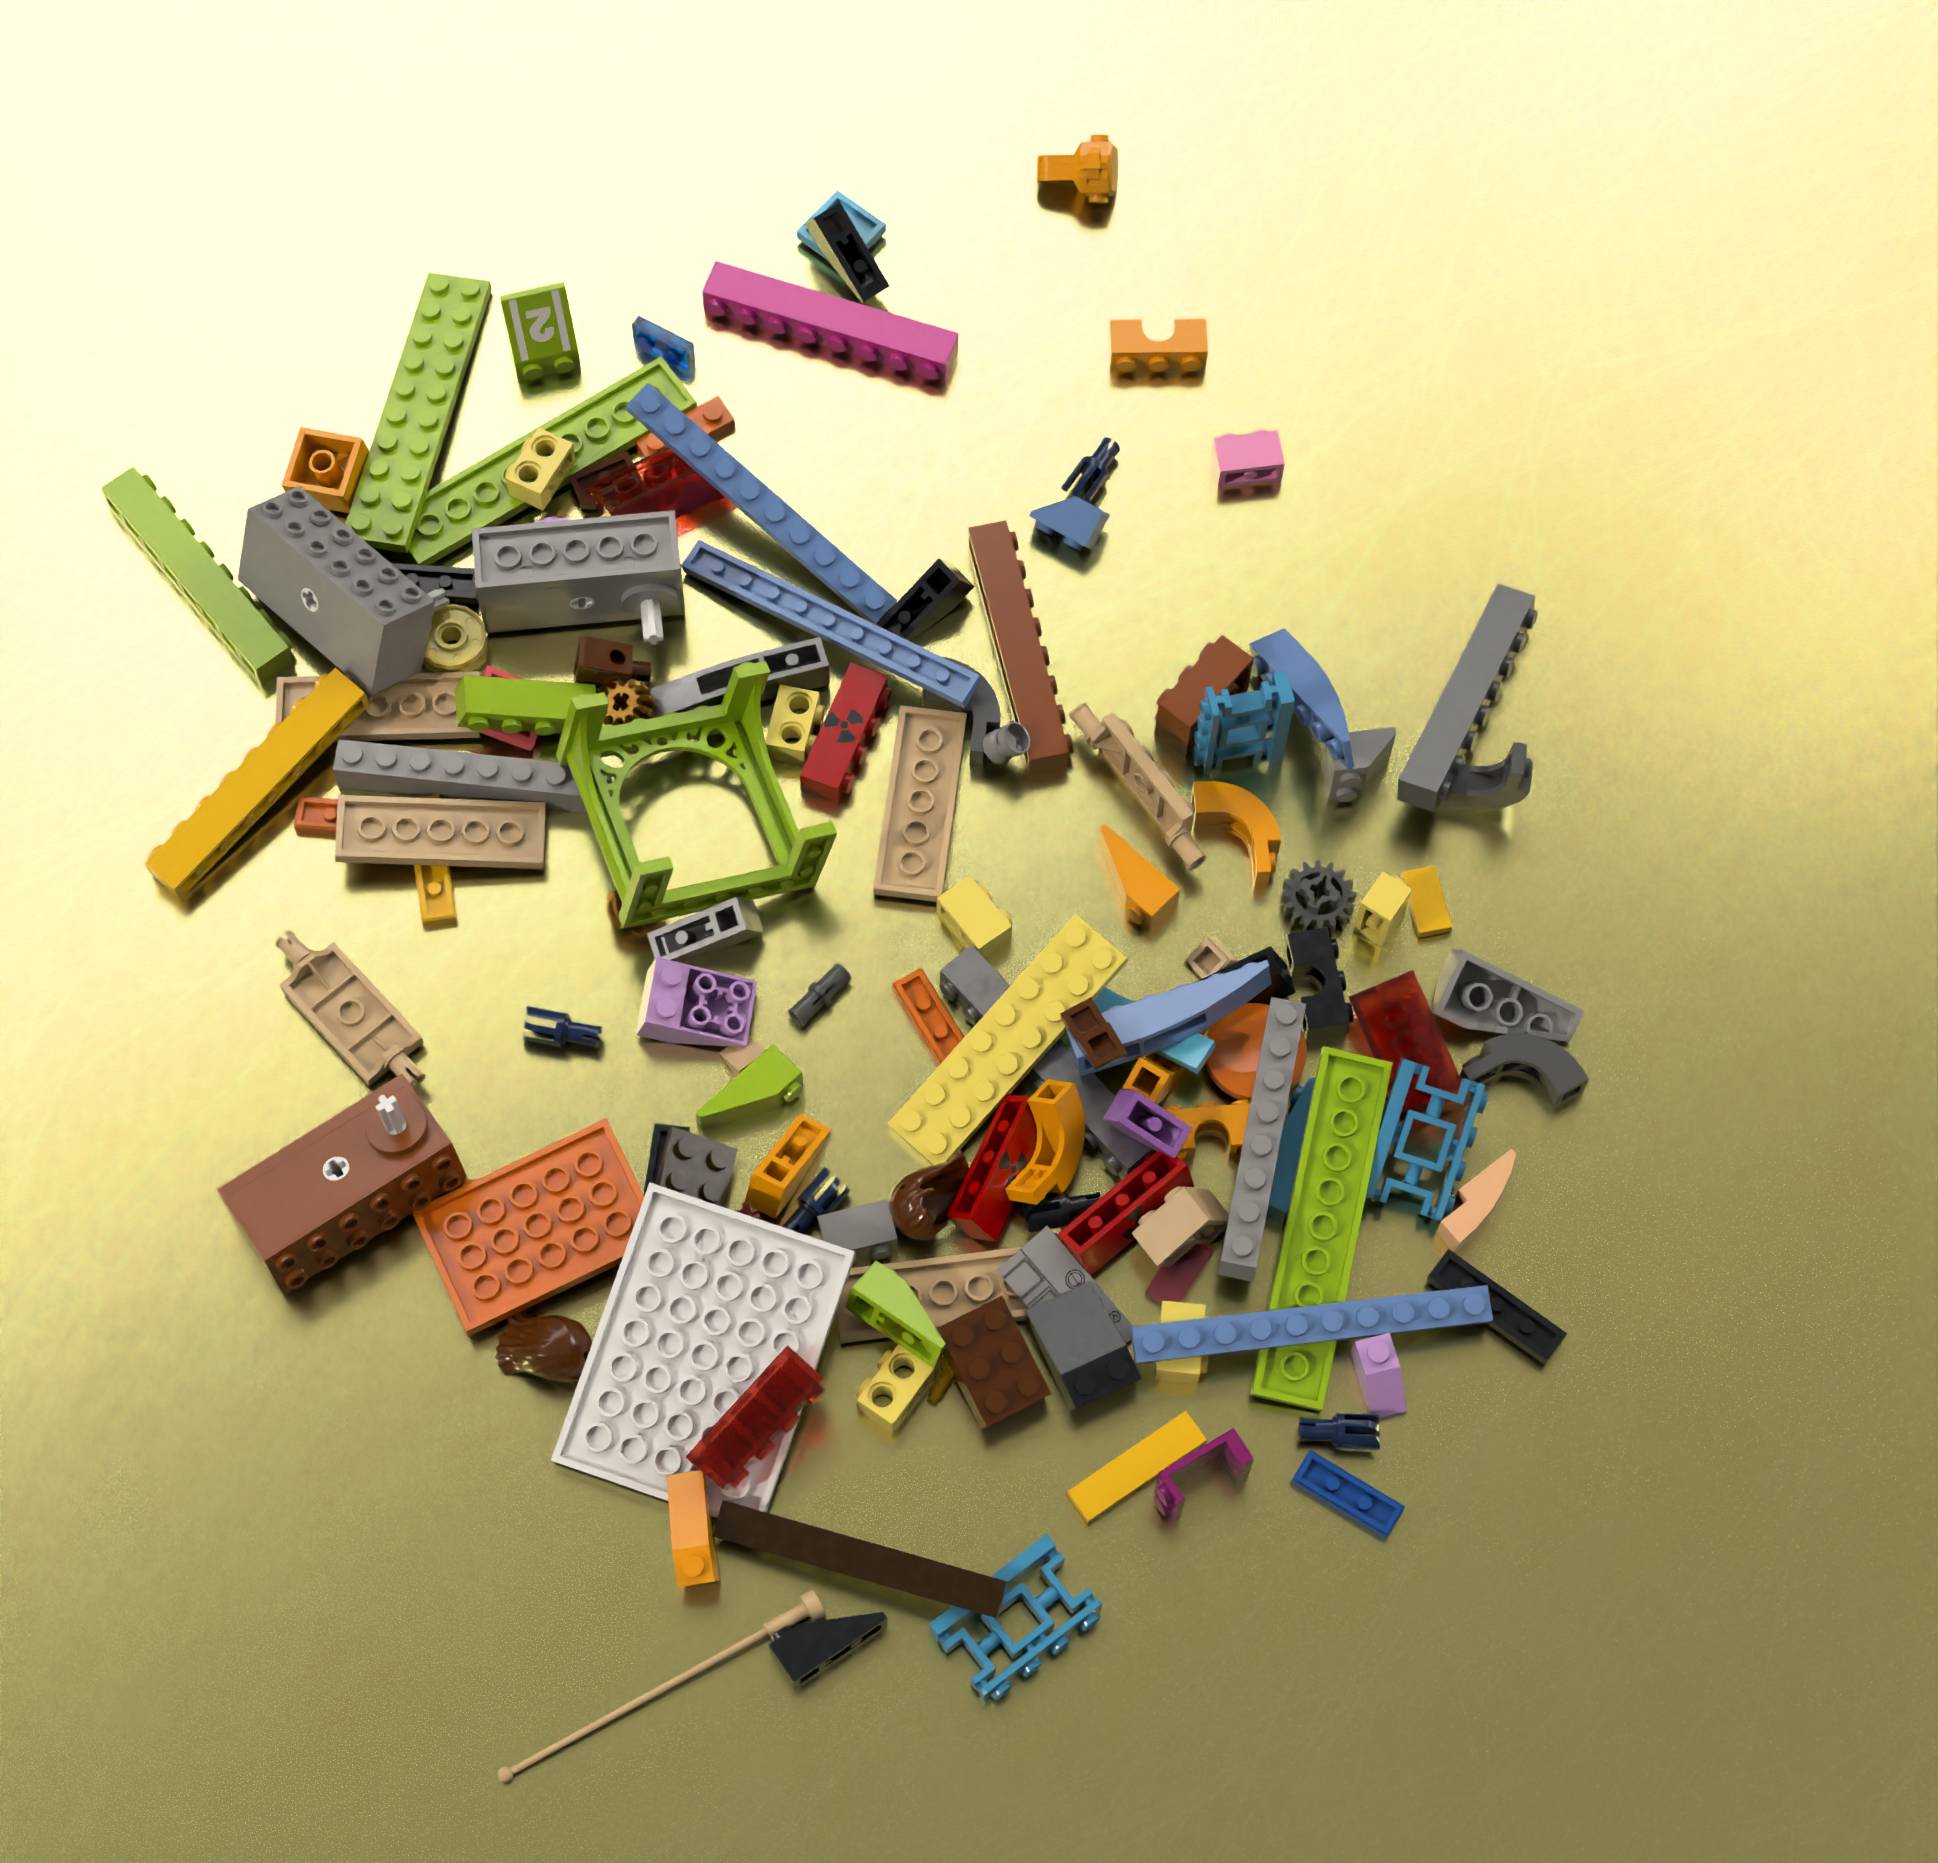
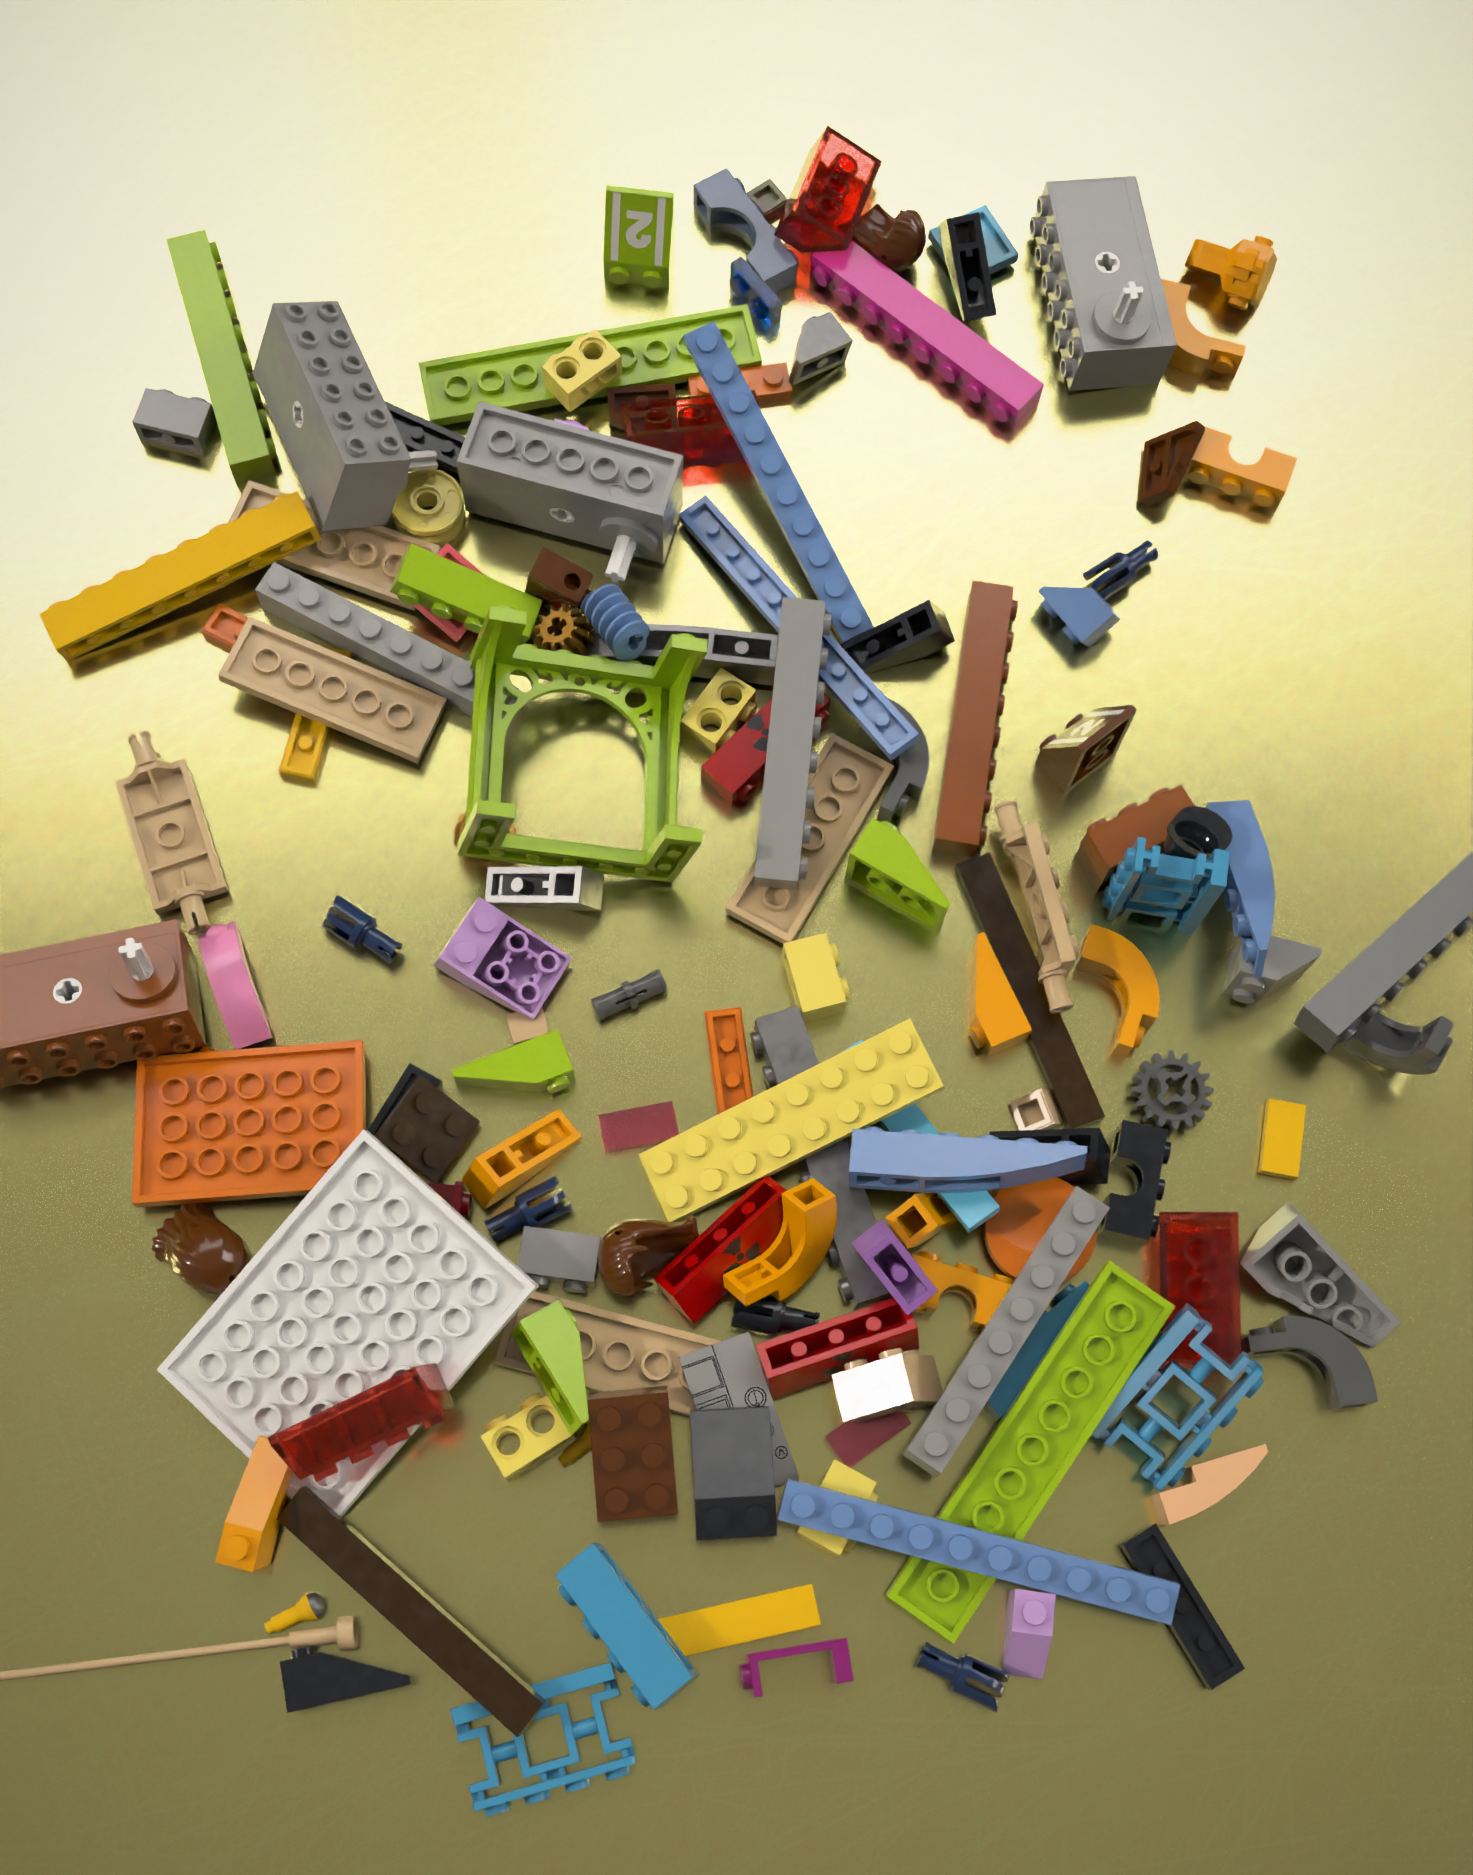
camera: 20 degrees right, 5 degrees up
light orange brick [281,427,369,513] -> none
lime plate [345,272,492,553] -> none
light grey wheel [983,721,1031,764] -> none
reddish brown slope [1060,997,1127,1070] -> none
bright pink brick [1211,430,1285,488] -> none
blue tile [1291,1450,1405,1540] -> none
light yellow brick [1353,871,1412,948] -> none
none -> light grey brick [132,387,217,456]
none -> bright pink arch [198,921,272,1050]
none -> yellow piece [264,1592,325,1634]
none -> dark azure brick [555,1543,699,1710]
none -> medium blue piece [580,584,650,661]
none -> clear pink tile [598,1101,679,1154]
none -> sand blue arch [693,168,799,301]
none -> olive tile [746,178,790,221]
none -> light grey brick [754,597,832,890]
none -> clear red slope [774,125,882,253]
none -> flat silver slope [789,311,853,385]
none -> reddish brown piece [836,204,926,272]
none -> lime slope [845,818,950,932]
none -> dark brown tile [955,852,1105,1129]
none -> light grey piece [1029,175,1177,391]
none -> reddish brown slope [1036,705,1137,794]
none -> reddish brown wing [1139,420,1205,506]
none -> light orange arch [1161,279,1246,378]
none -> black piece [1163,806,1233,860]

